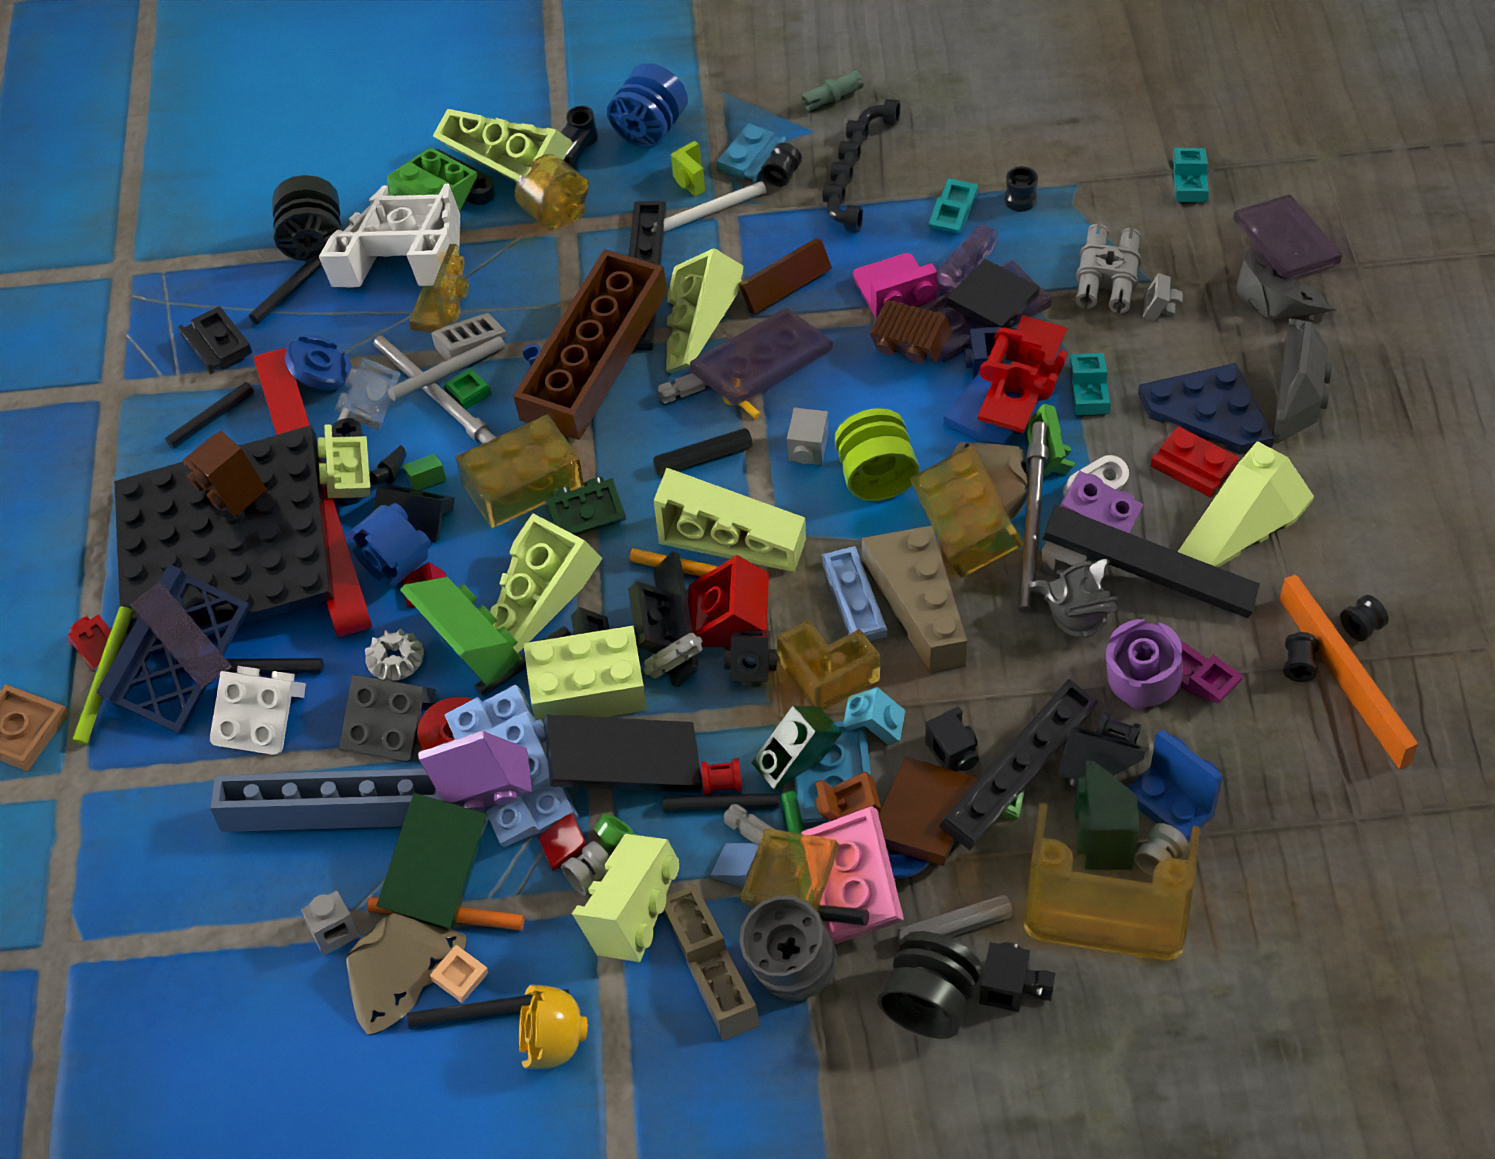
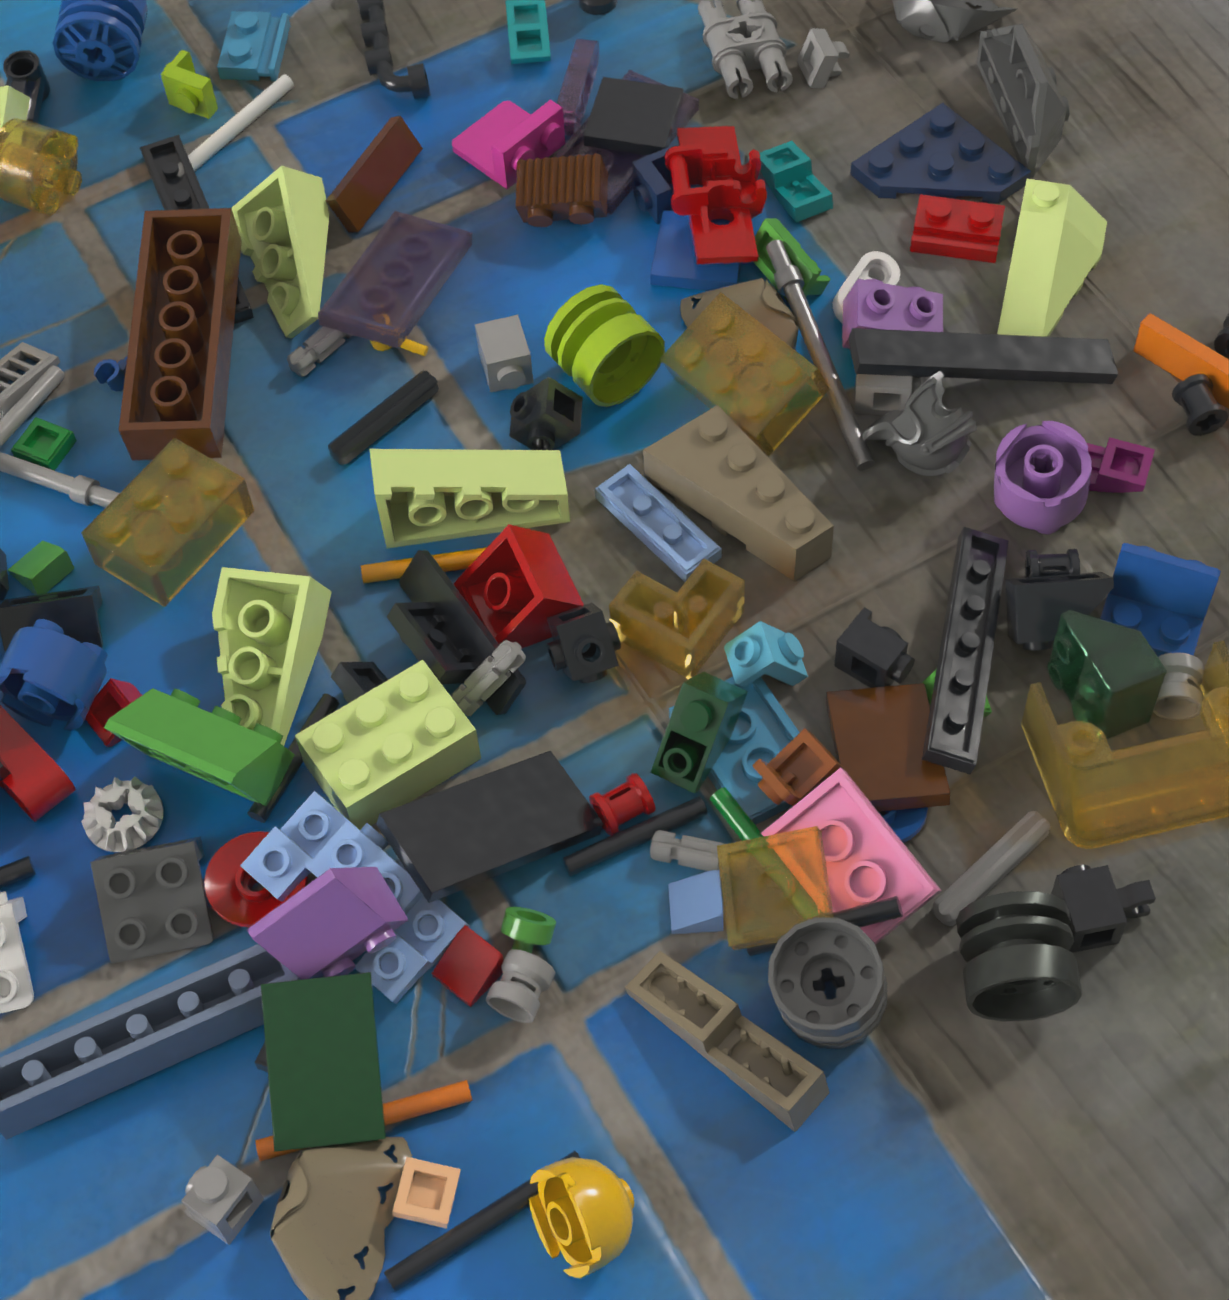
camera: 25 degrees left, 5 degrees up
dark green bracket [545,477,626,536] -> none
yellowish green wedge [572,834,679,962] -> none
black wheel [761,142,802,187] -> none
none -> black brick [509,377,583,450]

